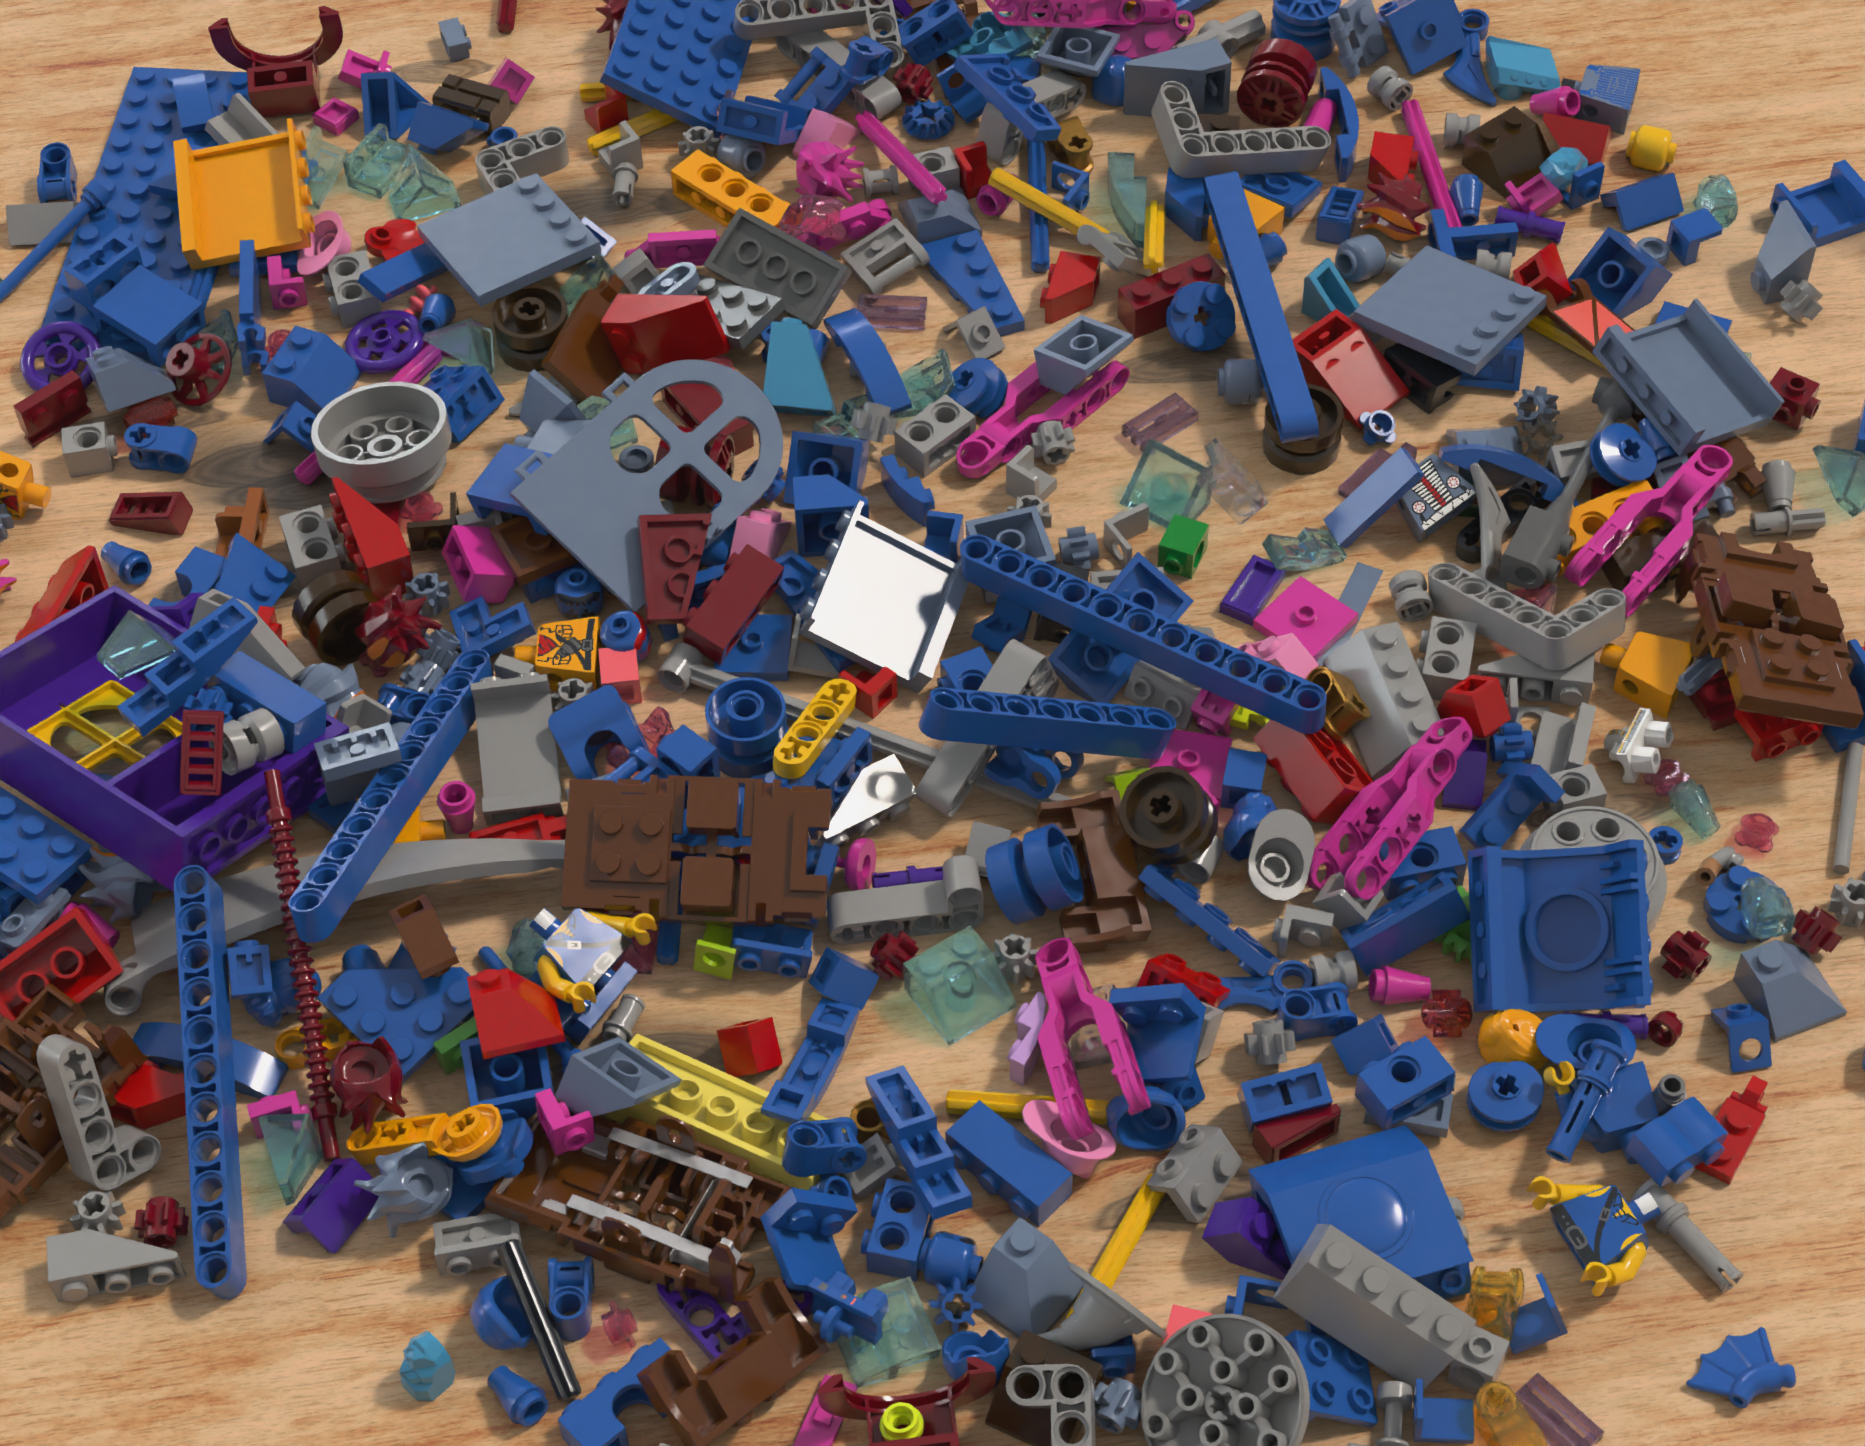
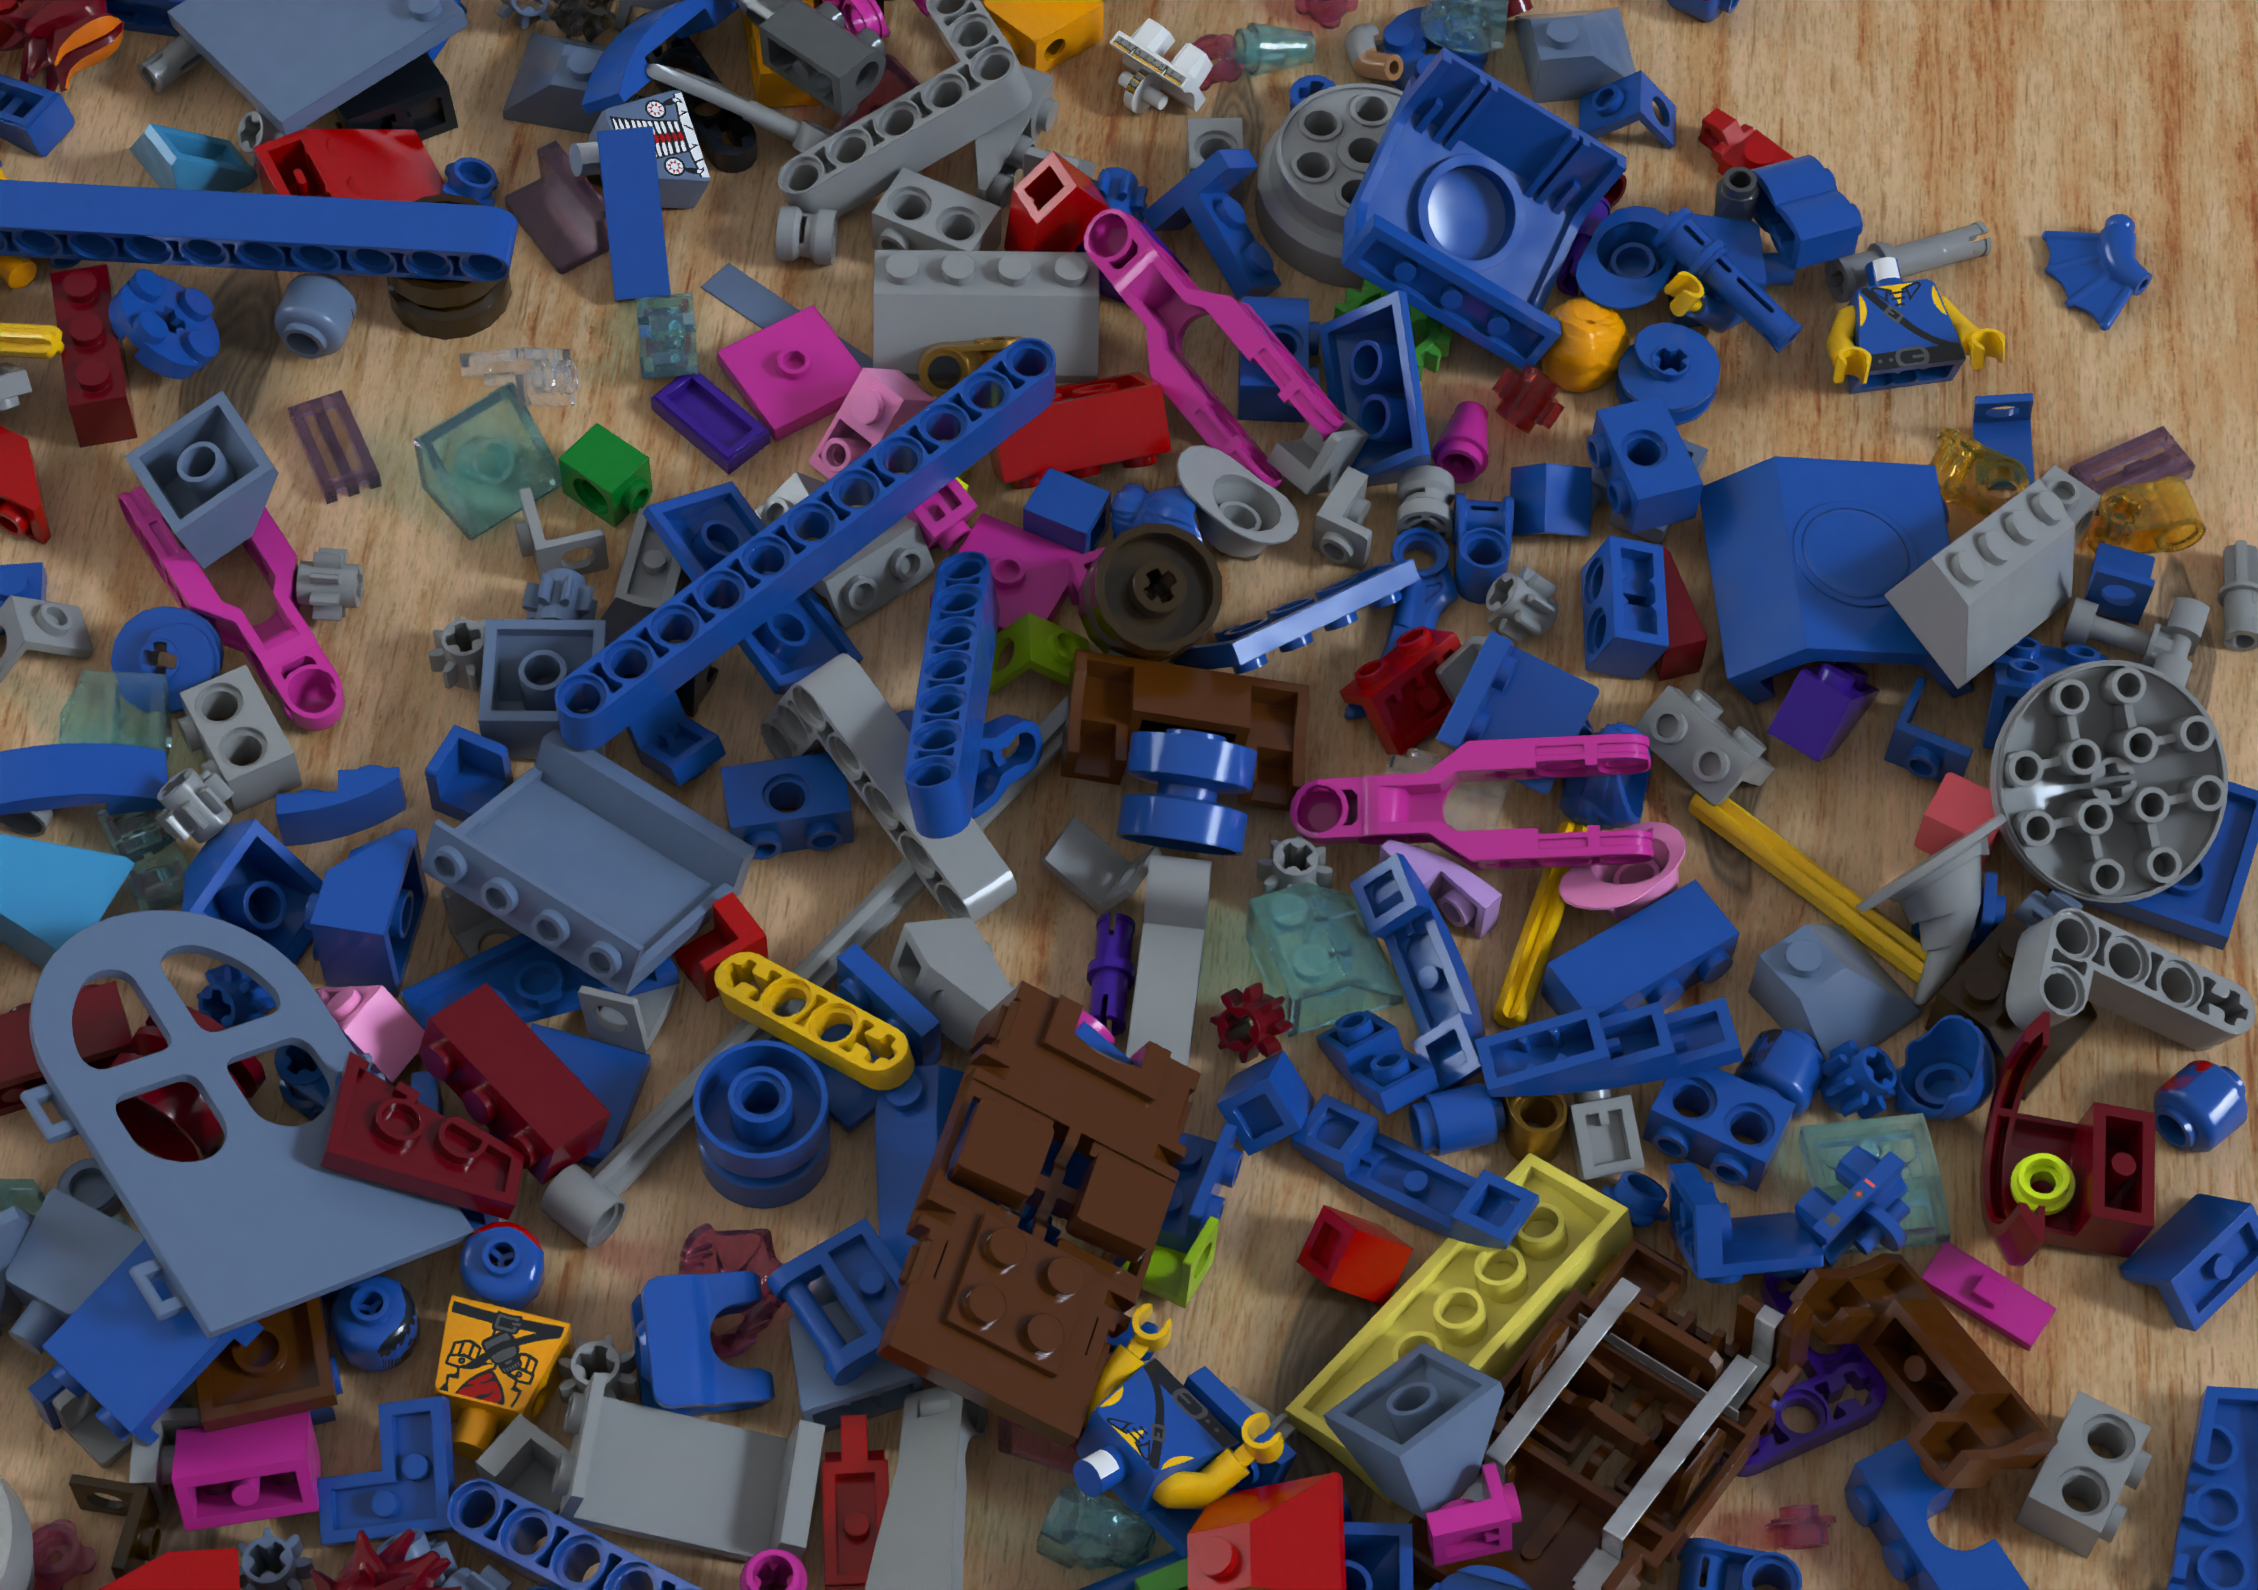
camera: 80 degrees left, 5 degrees up
coral panel [598,648,642,704] -> none
blue brick [656,724,720,809] -> none
blue piece [782,1117,867,1177] -> none
light grey panel [1006,445,1057,502] -> none
sand blue head [1335,234,1386,282] -> none
light grey panel [1530,702,1596,774] -> none
none -> blue slope [1315,1010,1440,1115]
none -> blue slope [1350,853,1485,1093]
none -> blue brick [1408,1082,1506,1156]

